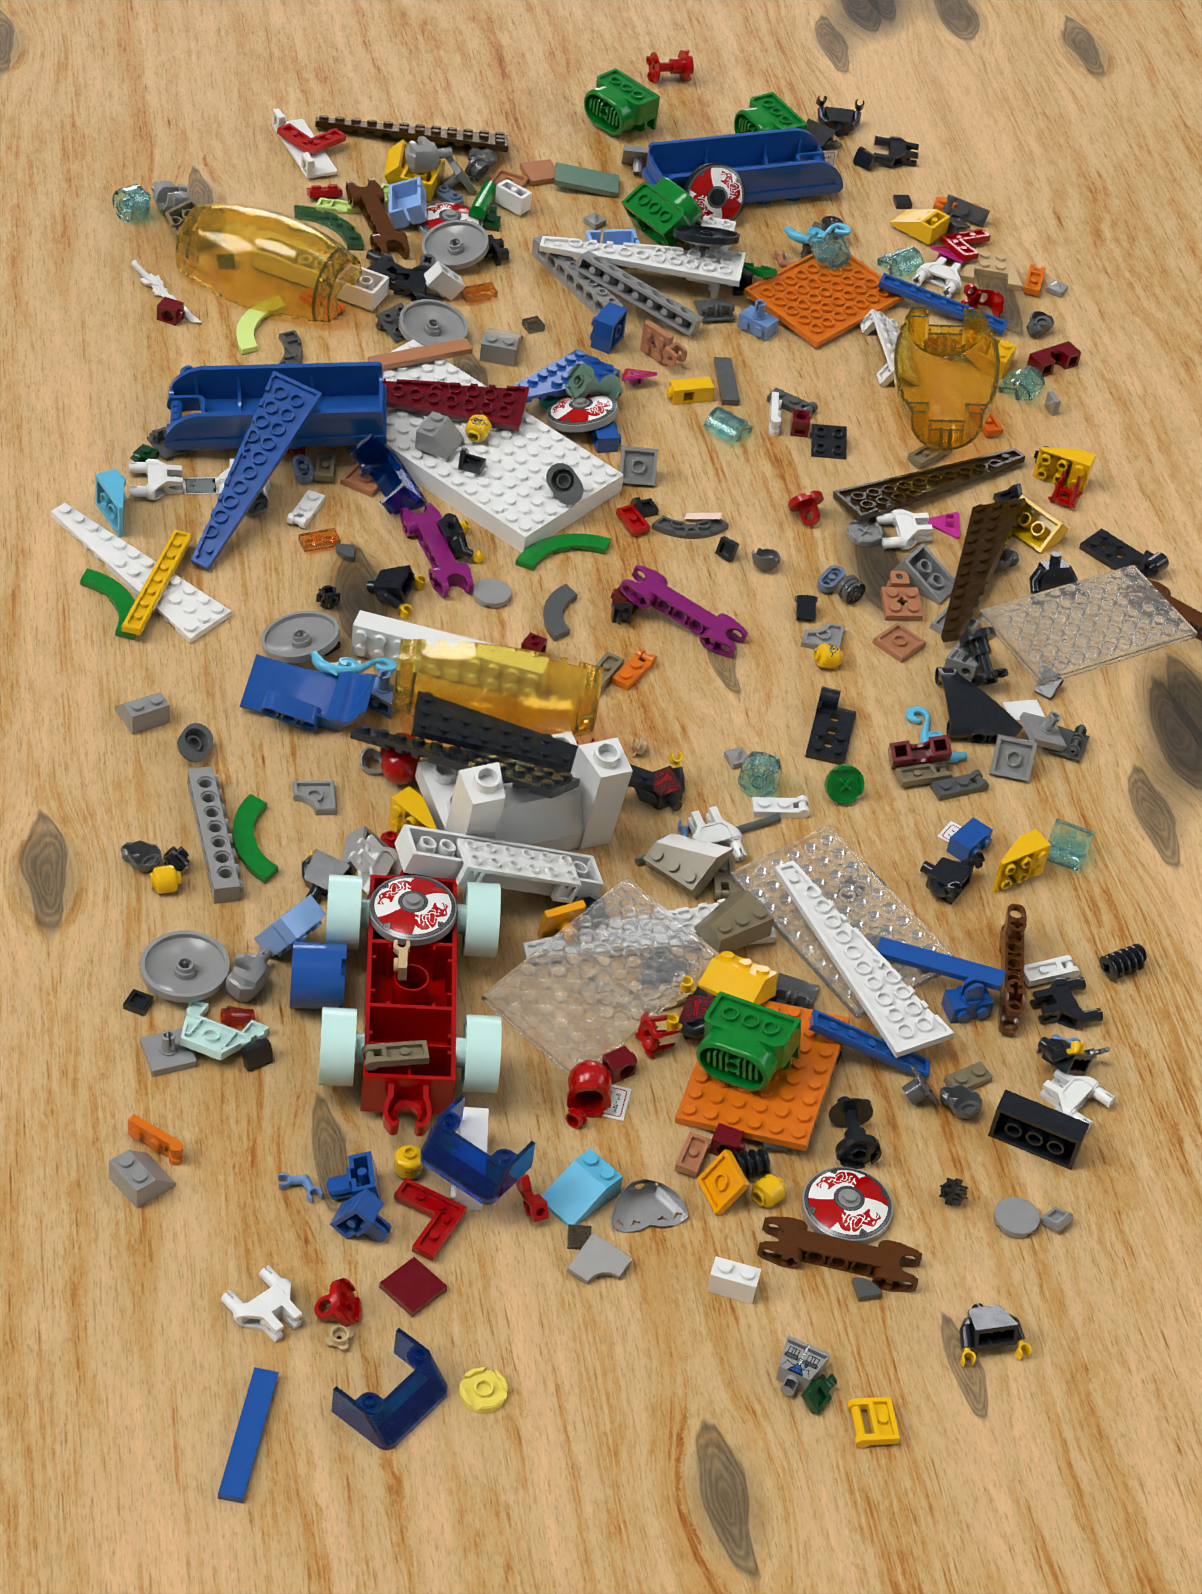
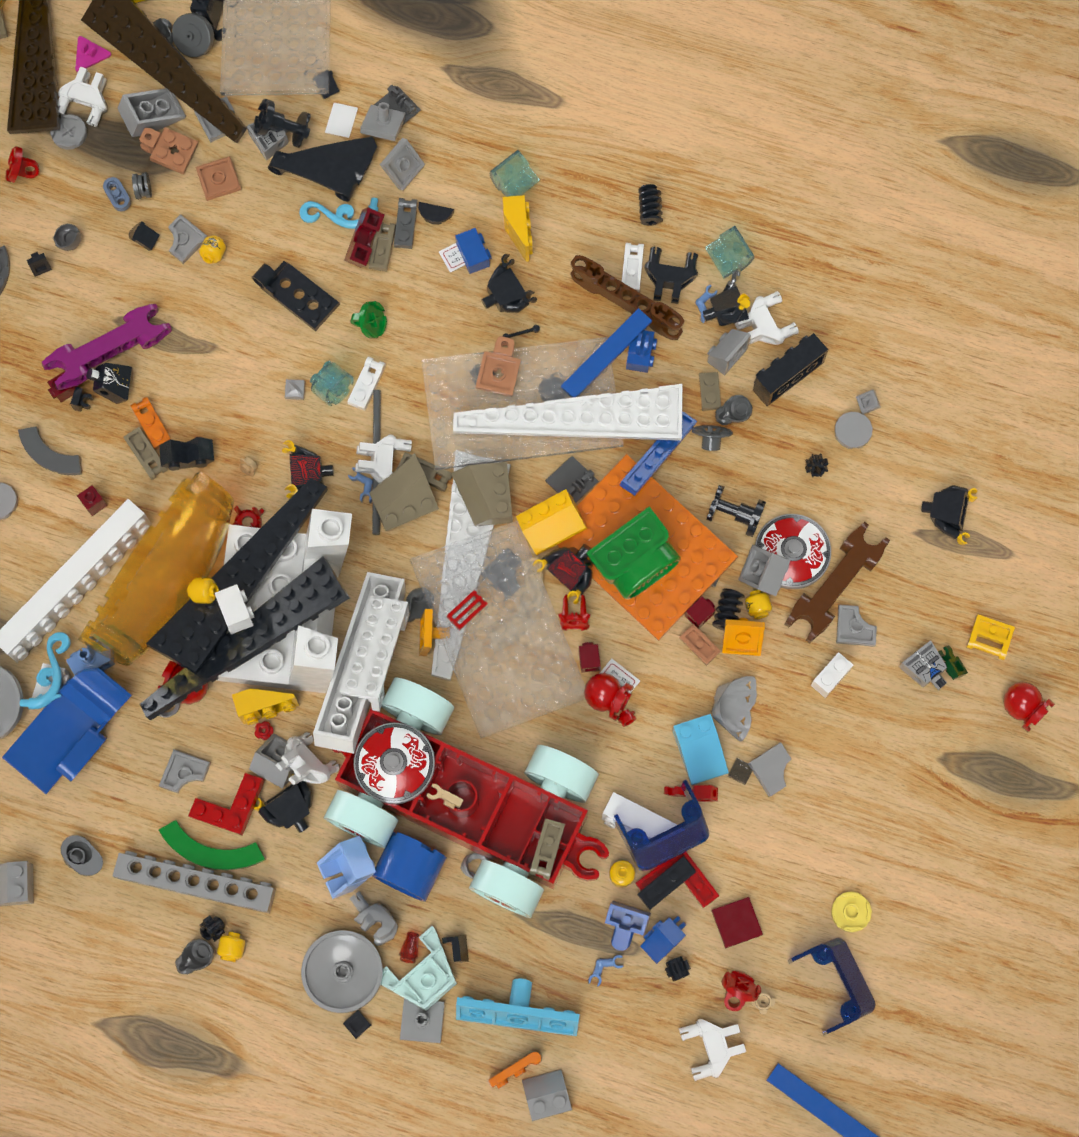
camera: 55 degrees left, 30 degrees up
dark grey tile [852,1277,882,1301] -> none
none -> black torso [86,363,132,404]
none -> black brick [159,437,214,471]
none -> dark grey wheel [172,13,214,57]
none -> yellow head [187,578,219,604]
none -> red plate [188,773,265,836]
none -> white brick [215,584,254,634]
none -> black tile [418,202,454,225]
none -> red tile [446,590,488,631]
none -> medium azure plate [456,978,580,1036]
none -> nougat plate [475,336,521,397]
none -> black hinge [502,325,540,338]
none -> black tile [637,856,696,910]
none -> black gear [665,956,691,982]
none -> clear light blue brick [705,226,754,279]
none -> light grey slope [707,329,751,376]
none -> light grey slope [738,545,791,596]
none -> light grey tile [836,605,877,647]
none -> red tile [1003,682,1055,732]

